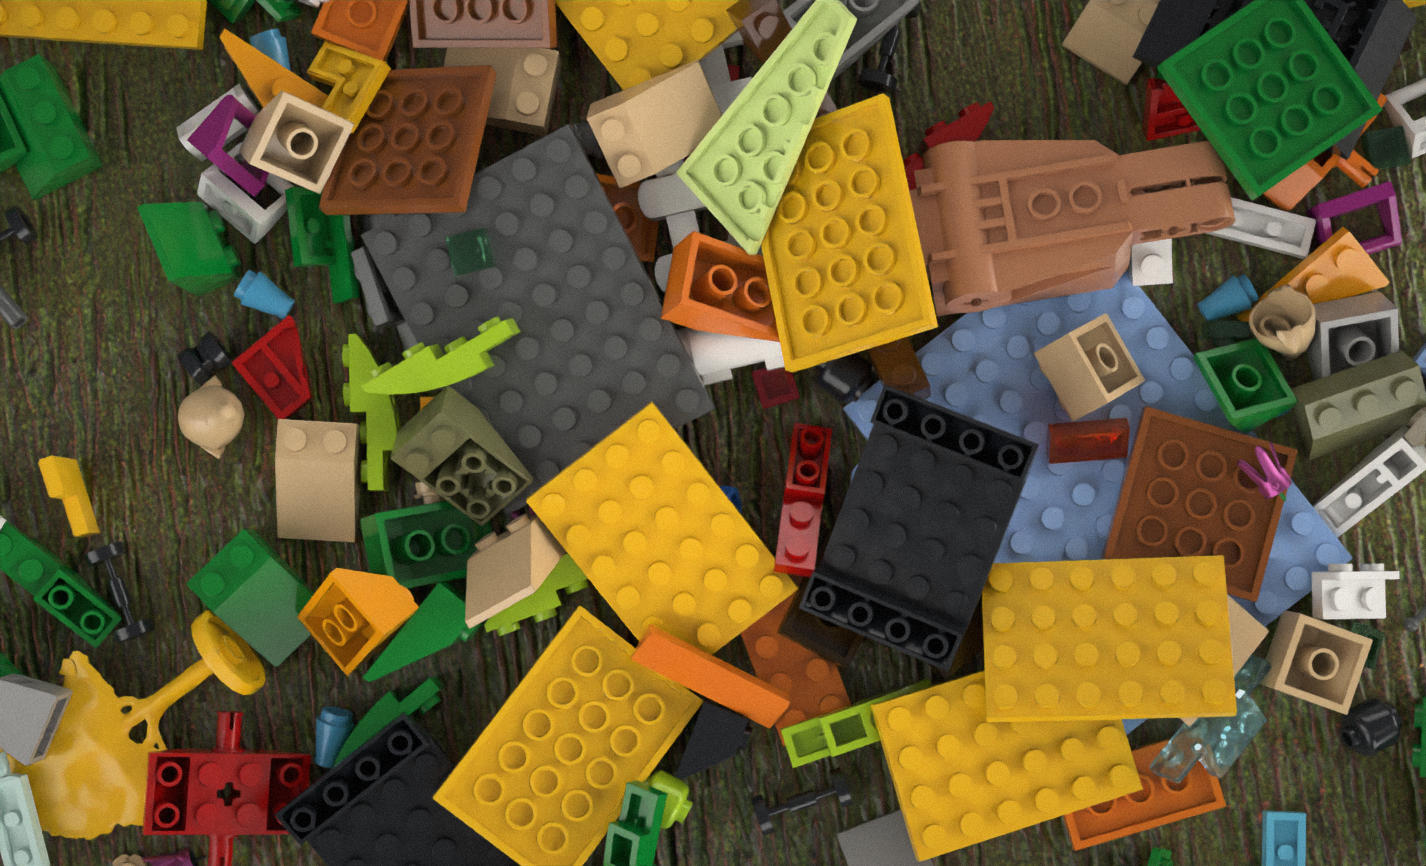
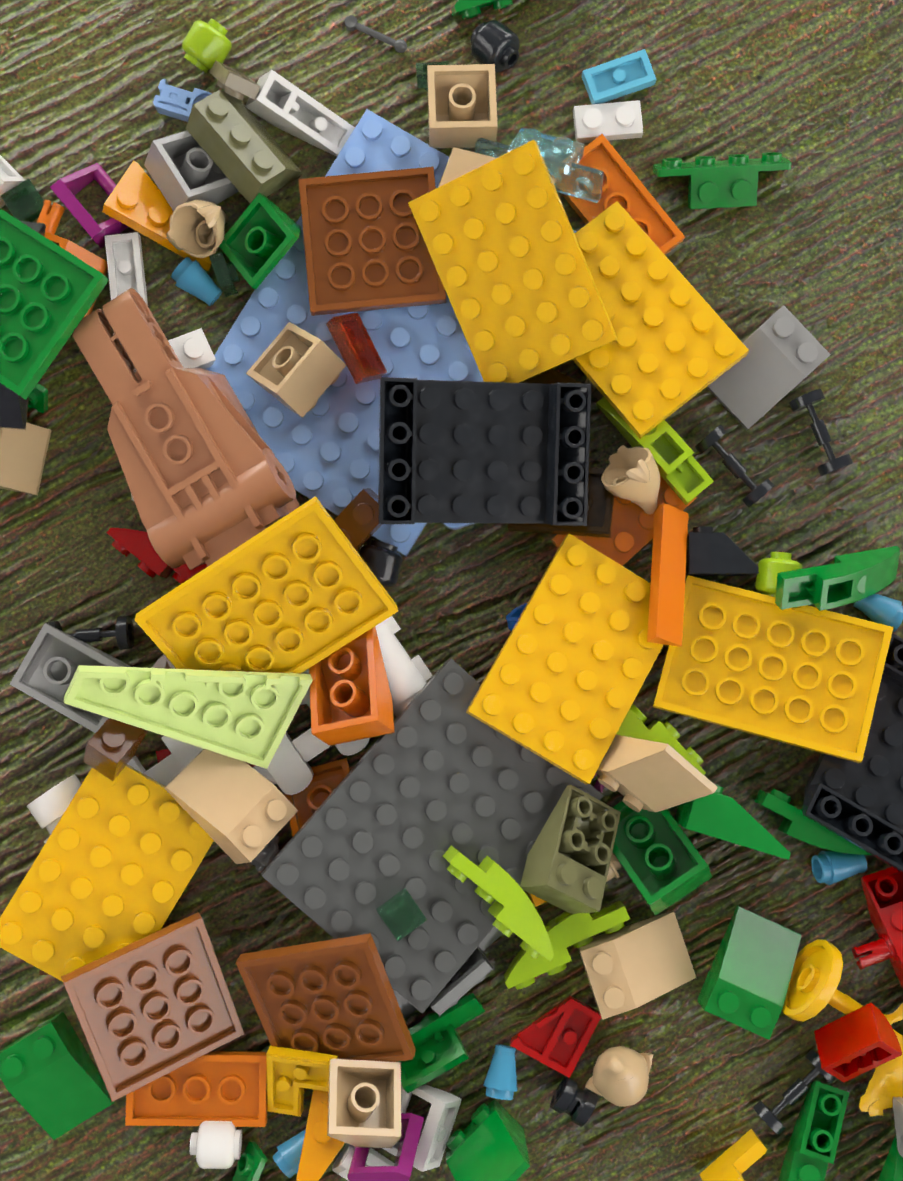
camera: 110 degrees left, 0 degrees up
light orange slope [297,568,419,676] -> none
tan slope [443,48,562,136] -> none
dark red plate [751,367,800,410] -> none
red slope [773,423,832,577] -> none
red wing [1142,78,1201,141] -> none
flat silver piece [1237,441,1292,501] -> none
white bracket [1312,564,1400,619] -> none
none -> white plate [573,100,643,144]
none -> tan hat [601,445,661,515]
none -> red brick [814,1003,902,1082]

